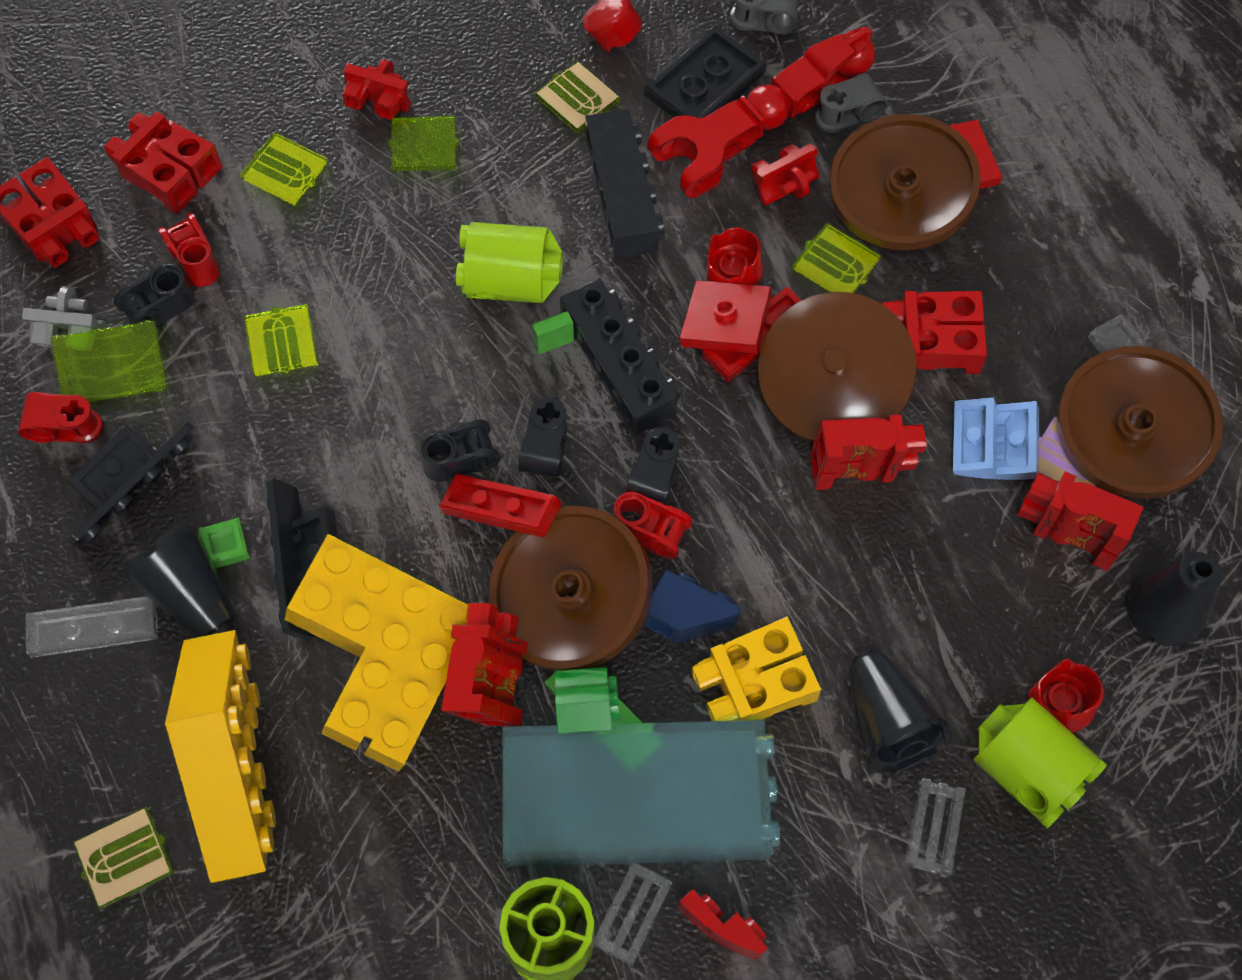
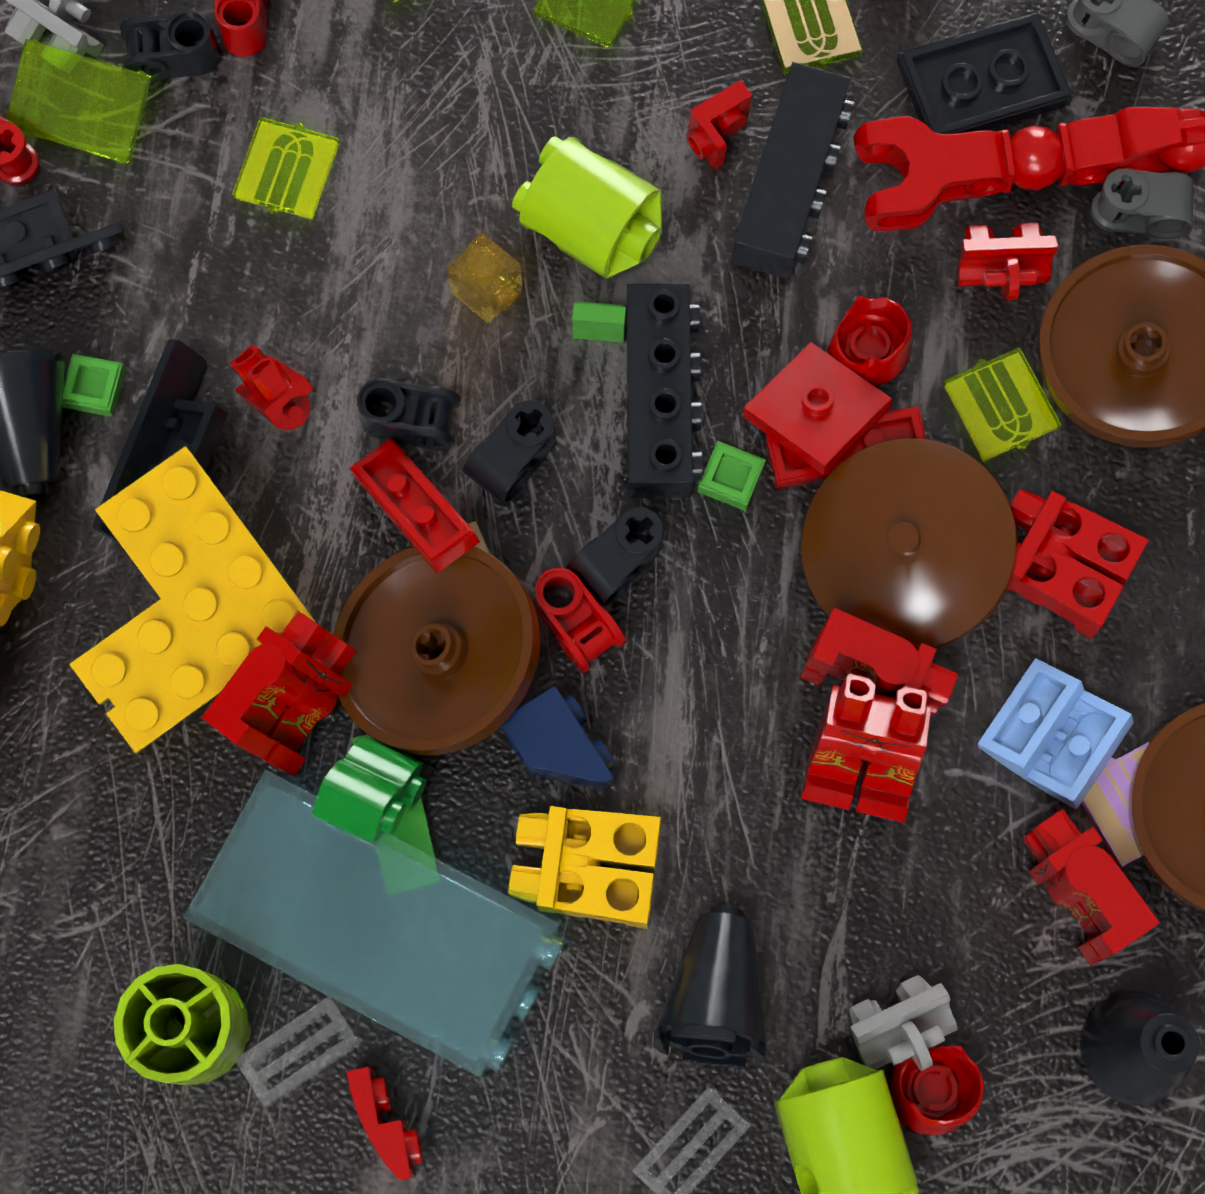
camera: 30 degrees right, 10 degrees up
none -> red hips [230,345,314,431]
none -> clear yellow brick [446,232,522,324]
none -> red bracket [686,80,752,170]
none -> bright green tile [697,441,766,511]
none -> red hips [801,674,931,823]
none -> light grey hips [849,975,958,1071]

